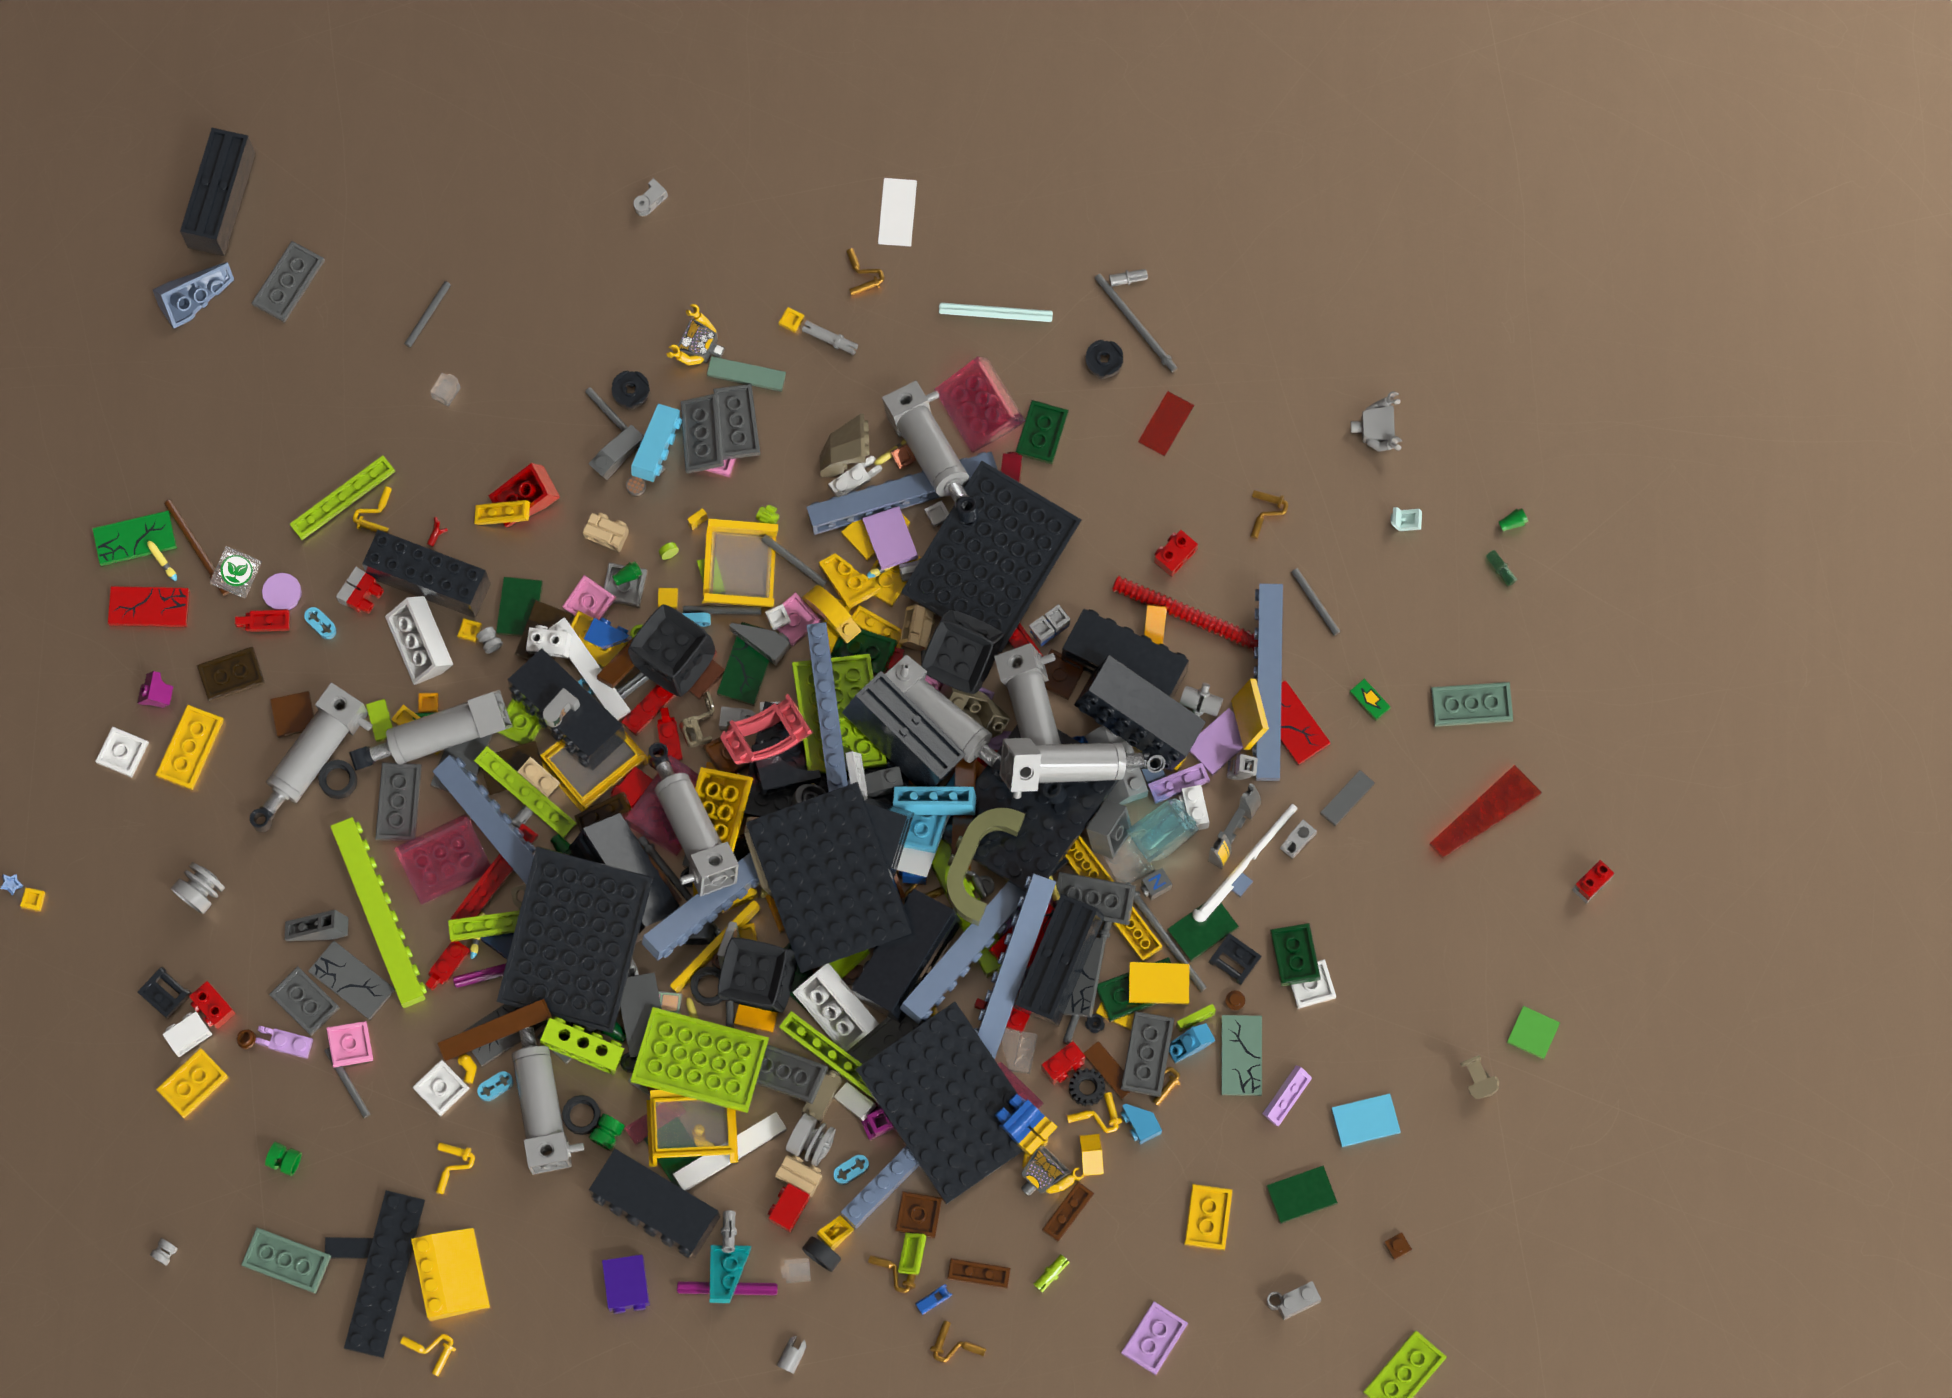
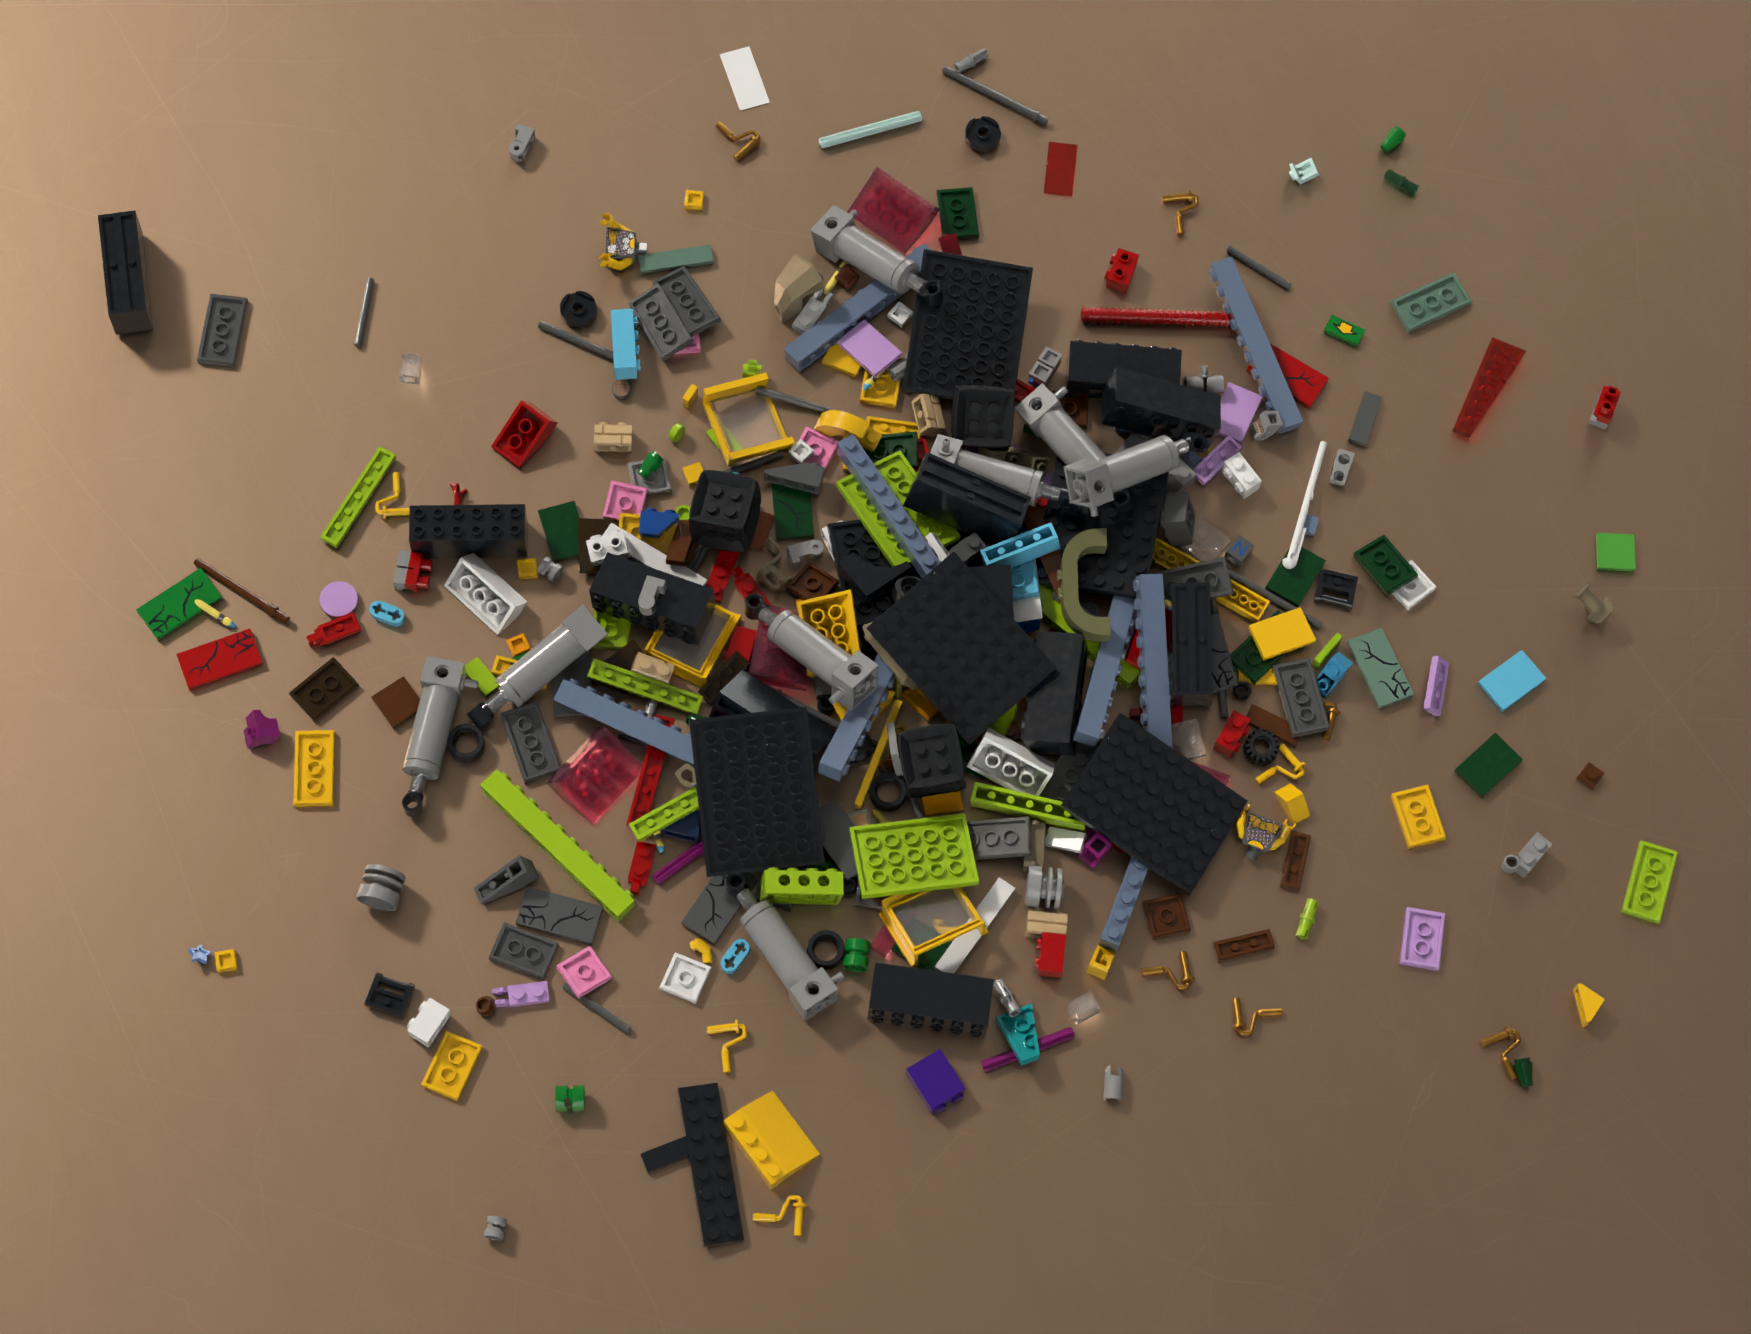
camera: 30 degrees left, 5 degrees down
white tile [95,726,149,778] -> none
sand blue wedge [153,262,234,328] -> none
red brick [189,981,236,1029] -> none
slope [210,546,262,599] -> none
sand green tile [241,1228,331,1294] -> none
reddish brown tile [437,999,552,1061] -> none
yellow tile [474,500,530,525] -> none
dark grey slope [589,425,644,480] -> none
coral wedge [720,694,813,765] -> none
light grey pin [802,320,858,355] -> none
black tyre [802,1236,841,1272] -> none
yellow wing [818,553,882,609] -> none
medium azure beam [834,1155,869,1185] -> none
lime tile [898,1233,927,1275] -> none
blue bar [915,1284,953,1315] -> none
blue hips [995,1094,1057,1155] -> none
dark azure slope [1120,1104,1162,1144] -> none
clear light blue slope [1126,798,1199,862] -> none
light orange tile [1144,605,1167,645] -> none
dark grey wedge [1208,783,1261,869] -> none
reddish brown plate [1225,990,1245,1011] -> none
yellow tile [1231,679,1269,750] -> none
light grey torso [1351,391,1402,452] -> none

